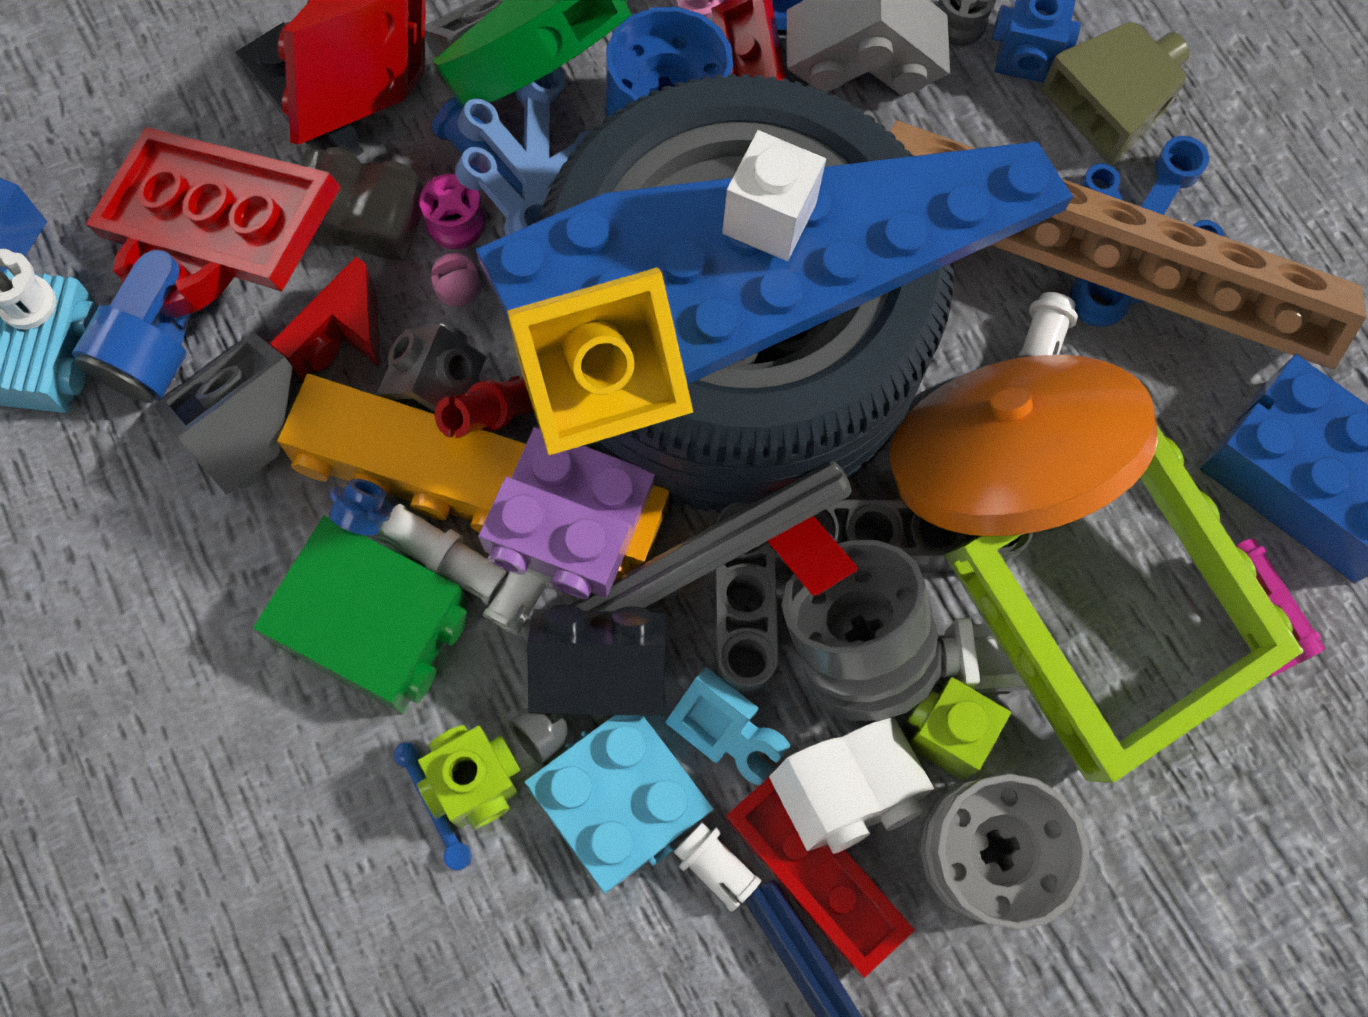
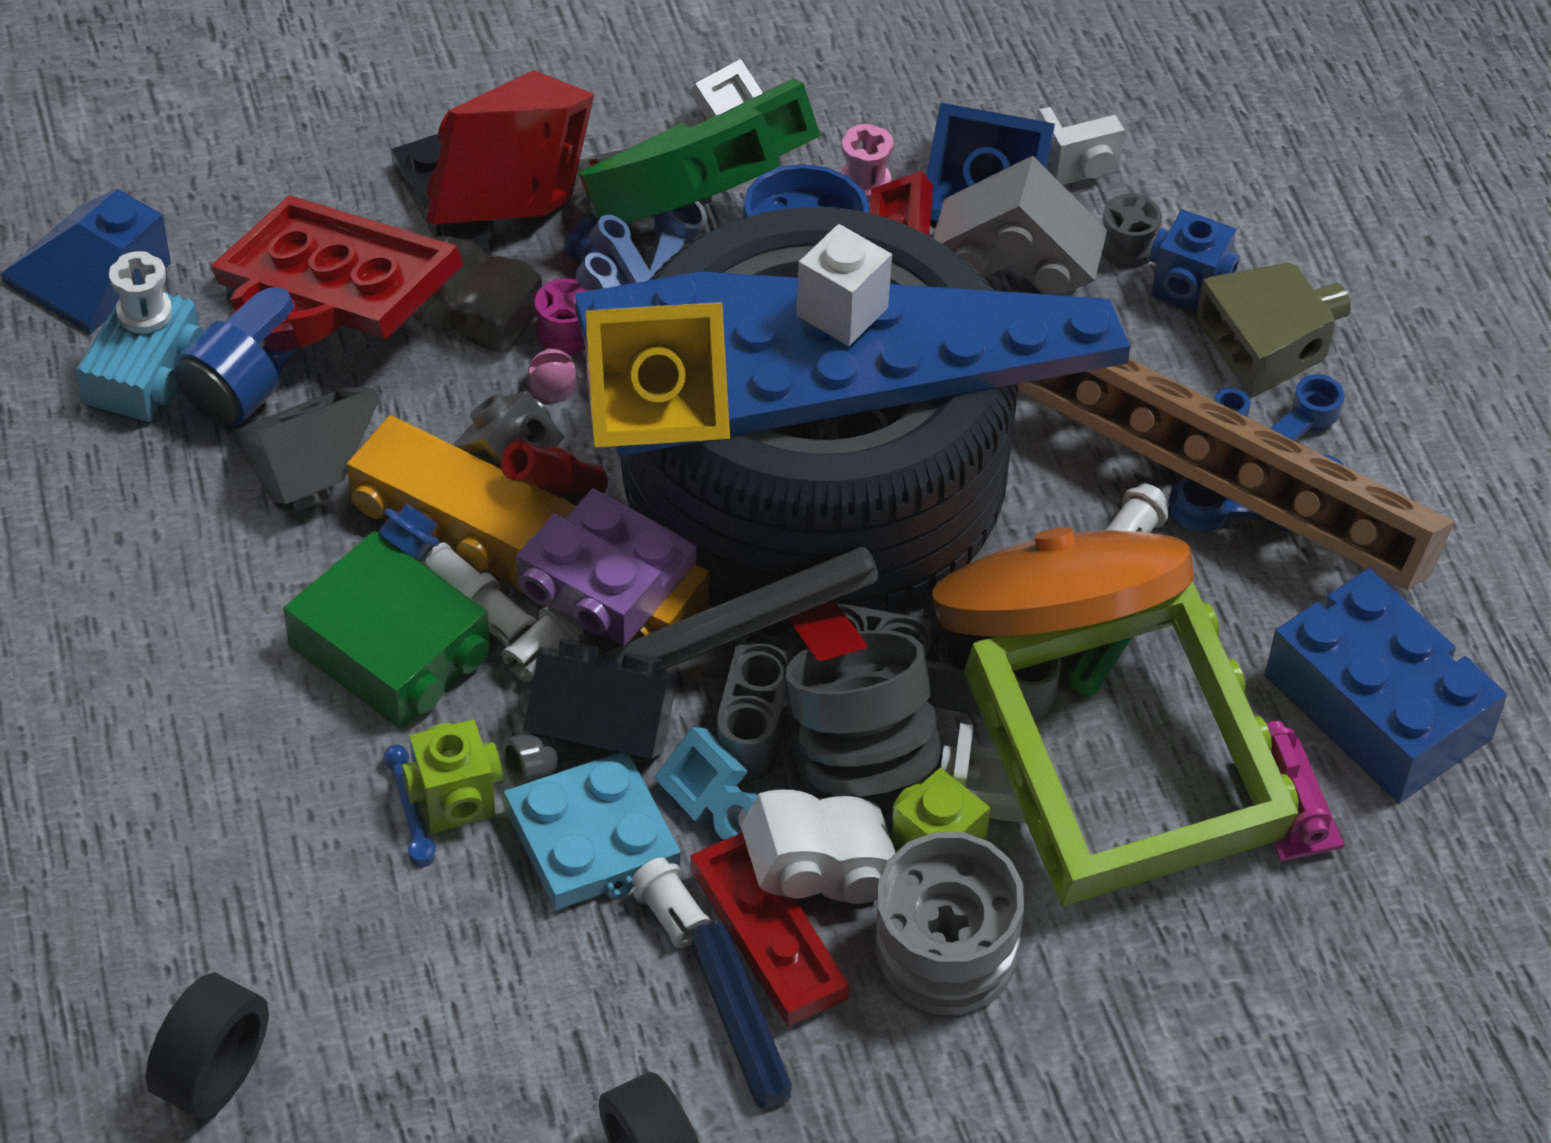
camera: 15 degrees right, 20 degrees down
red slope [270,256,381,383] -> none

